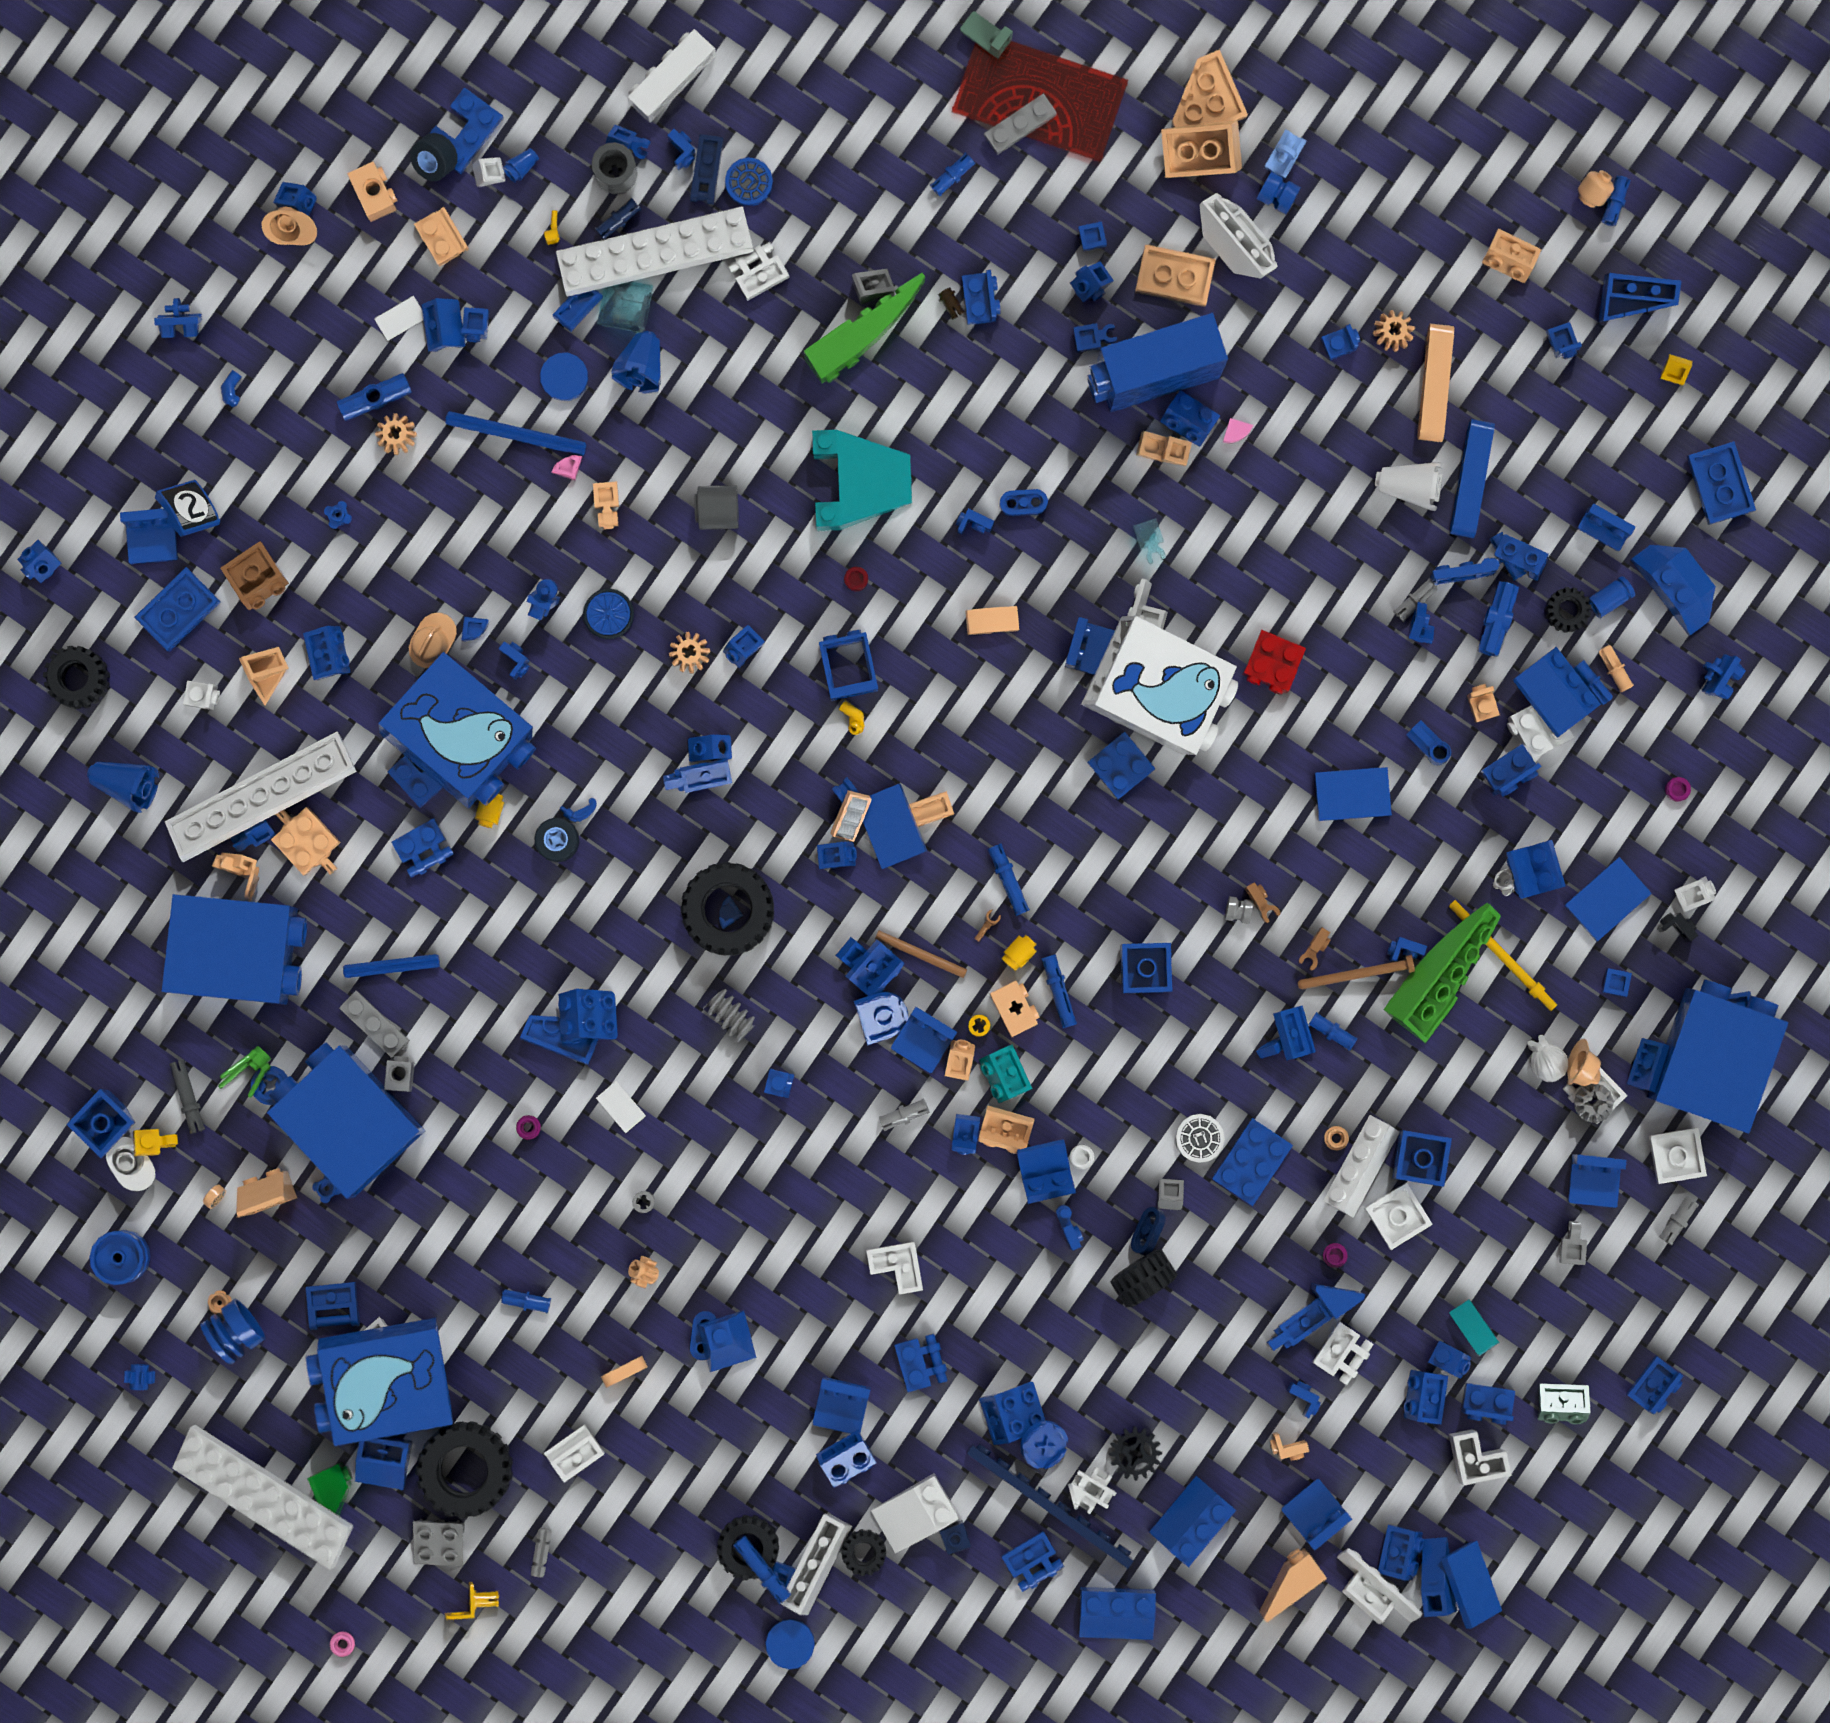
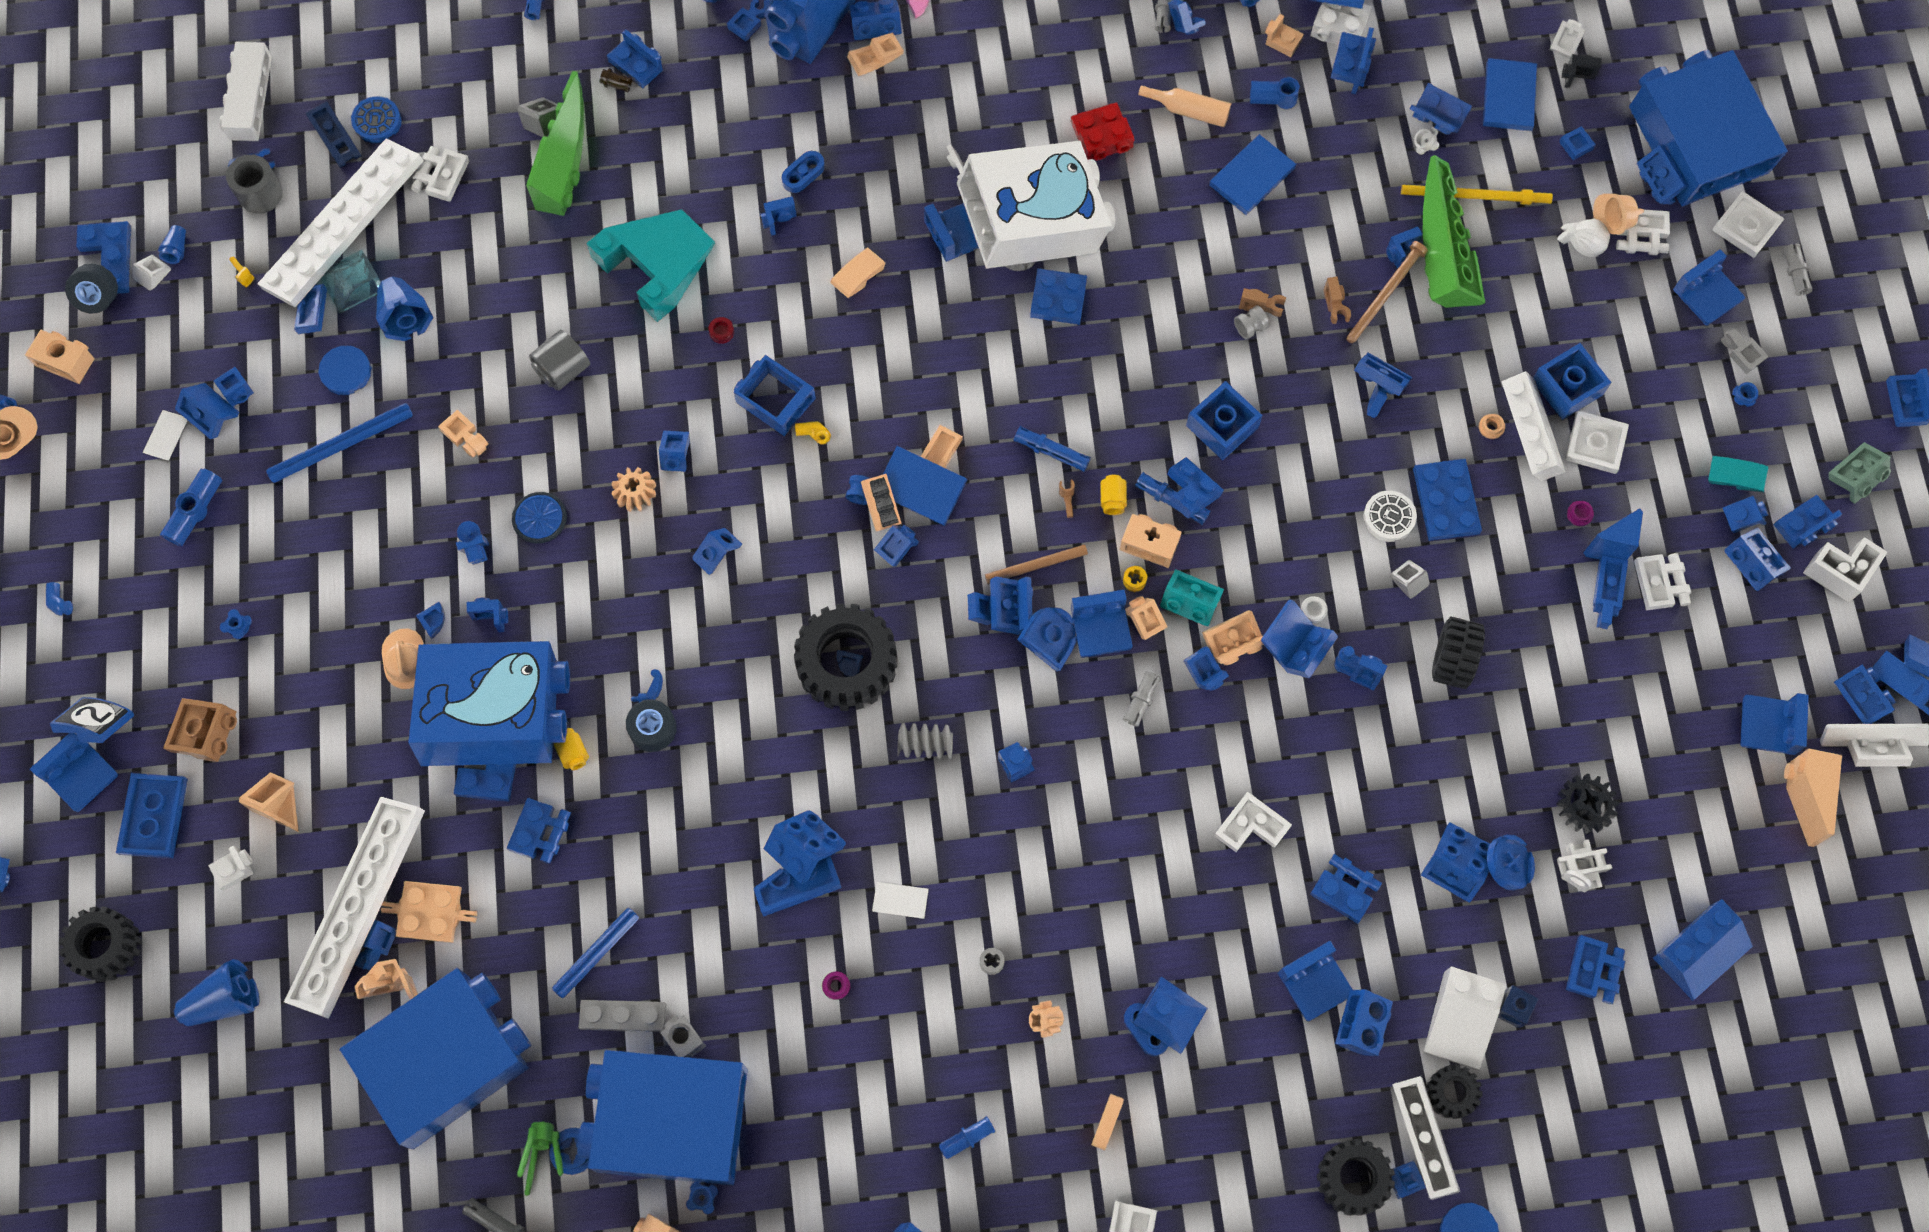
camera: 40 degrees left, 15 degrees down
blue bracket [303,626,350,680] -> none
light nougat gear [375,413,417,455] -> none
light nougat plate [414,207,469,267] -> none
bright pink tile [552,455,582,480] -> none
dark blue pin [595,198,642,240] -> none
hinge [663,758,733,793] -> none
blue bracket [667,129,696,171] -> none
blue pin [733,1536,791,1604] -> none
dark blue plate [967,1443,1133,1569] -> none
dark blue plate [1131,1207,1166,1256] -> none
clear light blue plate [1133,518,1165,564] -> none
blue slope [1149,1476,1236,1567] -> none
light nougat bracket [1270,1432,1309,1461] -> none
blue bracket [1286,1380,1321,1418] -> none
blue pin [1308,1012,1358,1051] -> none
light grey gear [1574,1084,1614,1123] -> none
none -> light nougat piece [1138,85,1231,127]
none -> blue plate [1167,457,1224,519]
none -> blue plate [1732,382,1758,407]

